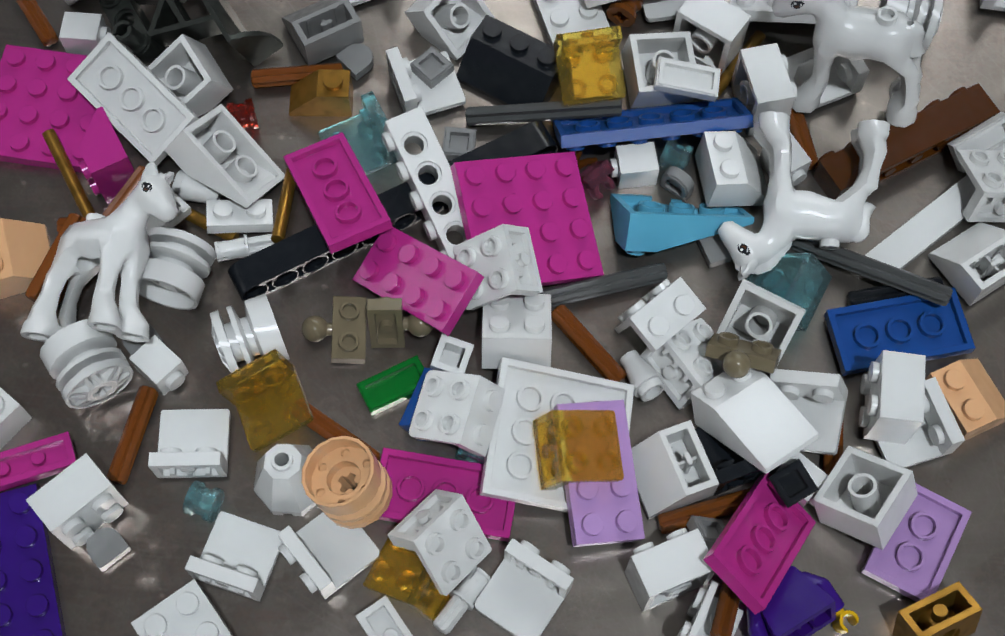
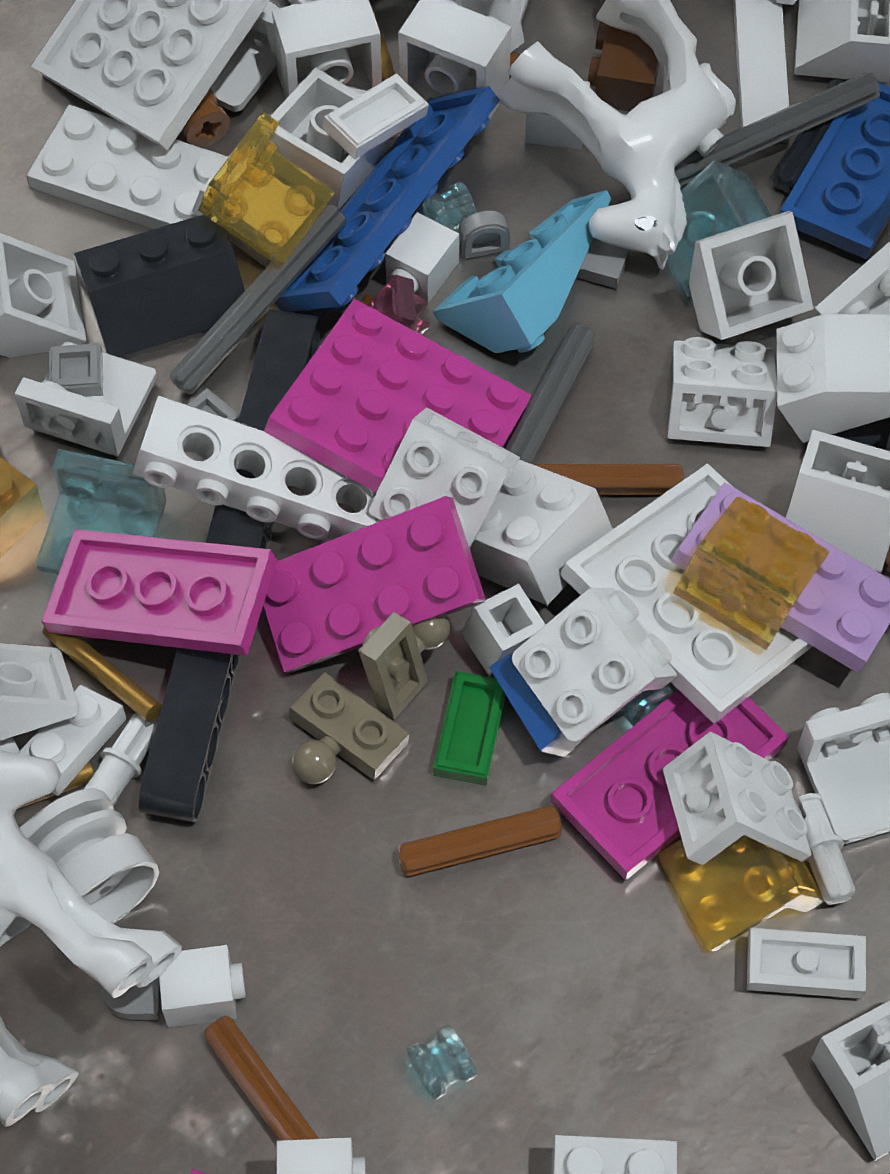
camera: 50 degrees left, 5 degrees down
white wheel [40,319,134,409] -> none
white bracket [148,409,231,478] -> none
white bracket [185,511,283,602] -> none
white wheel [210,293,290,380] -> none
clear yellow bracket [216,349,314,452] -> none
white cone [254,444,316,516] -> none
white bracket [277,512,380,600] -> none
light nougat wheel [302,436,393,529] -> none
white bracket [614,277,706,352] -> none
white cone [620,350,665,402] -> none
white slope [695,131,767,207] -> none
dark tan plate [705,332,782,378] -> none

